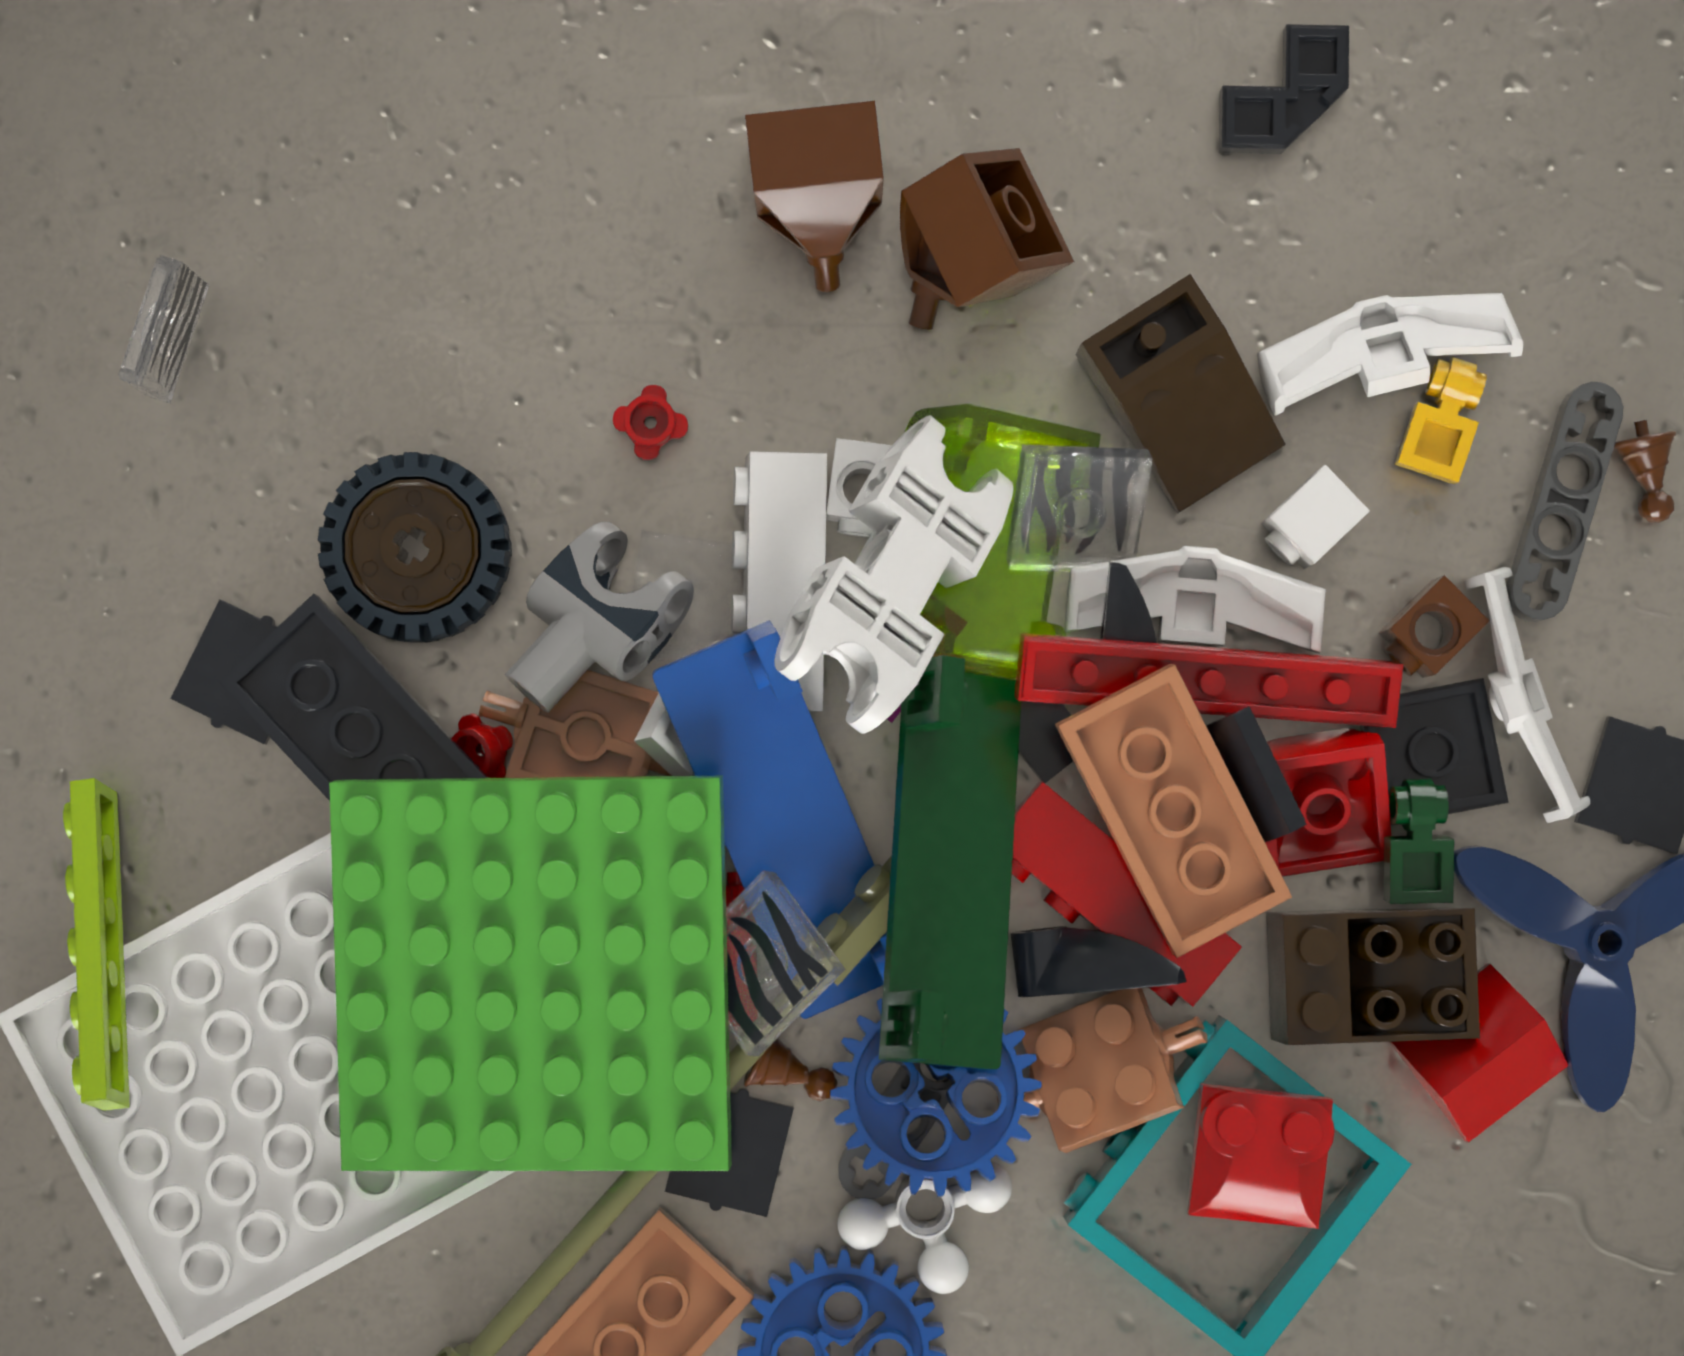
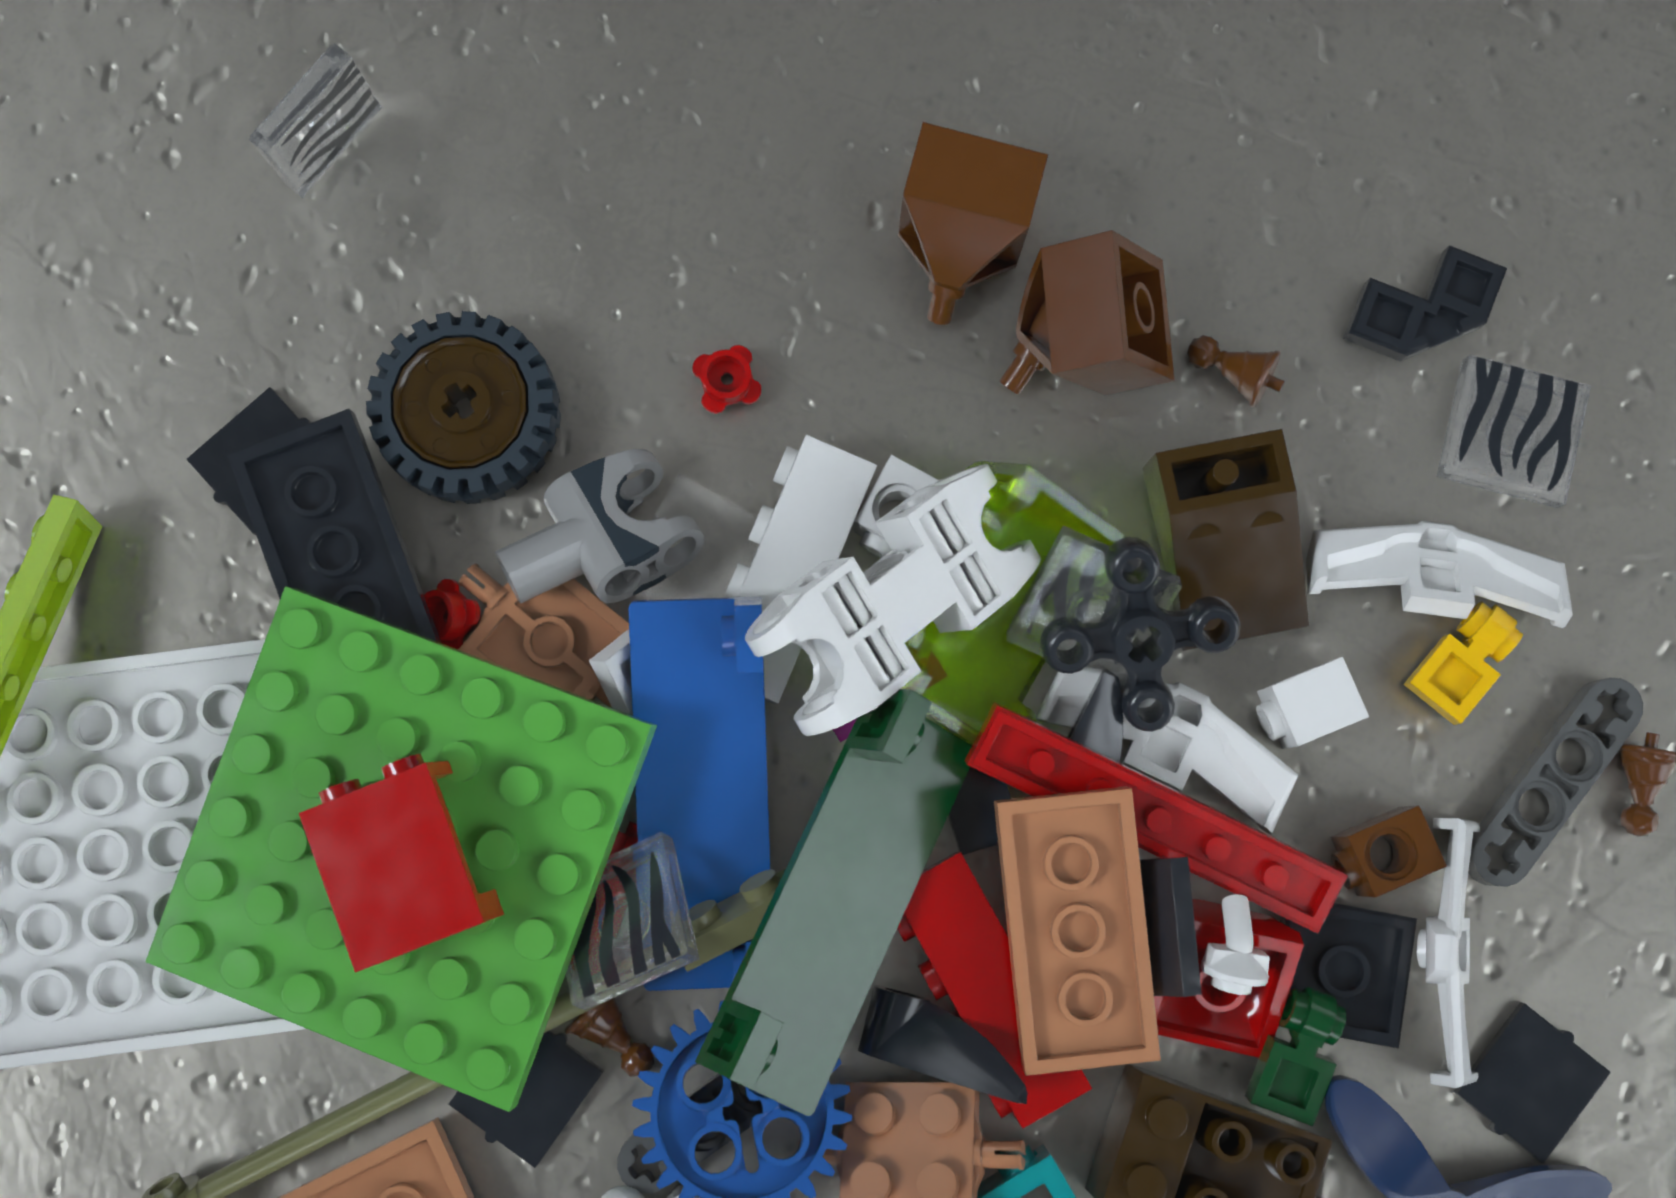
camera: 20 degrees right, 5 degrees down
none -> red panel [298,753,505,973]
none -> black gear [1040,537,1241,732]
none -> reddish brown piece [1187,335,1285,408]
none -> white plate [1200,894,1269,995]
none -> clear tile [1436,354,1592,508]

